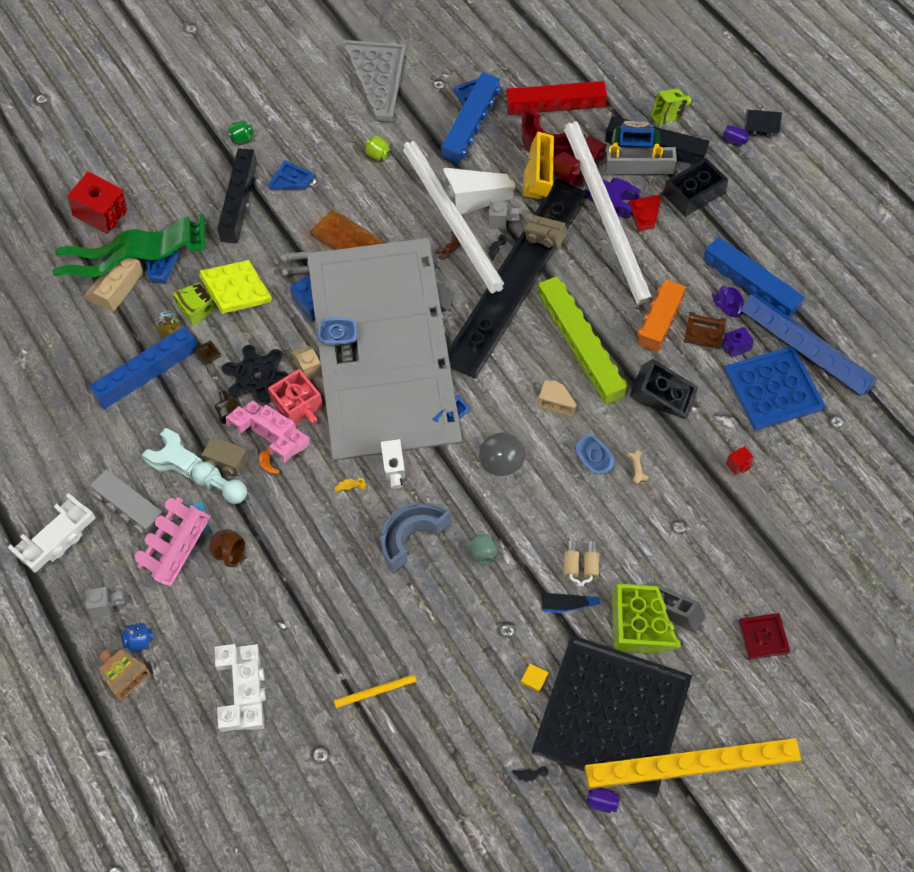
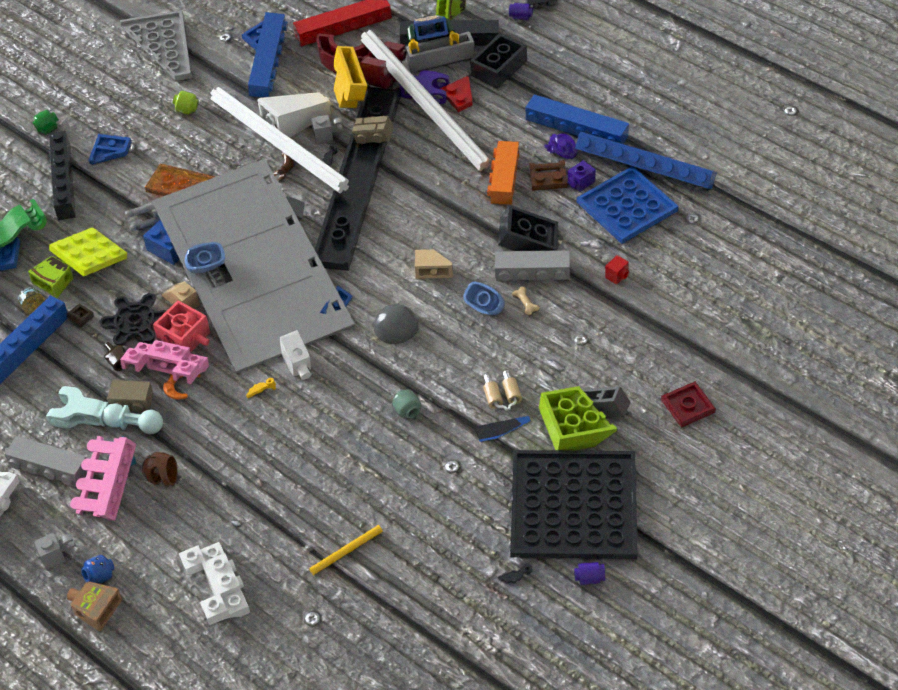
camera: 15 degrees left, 10 degrees down
sand blue brick [381,502,451,574] -> none
yellow tile [520,664,549,693] -> none
lime brick [537,276,628,405] -> none
yellow plate [584,738,802,789] -> none
none -> light grey brick [495,251,570,281]

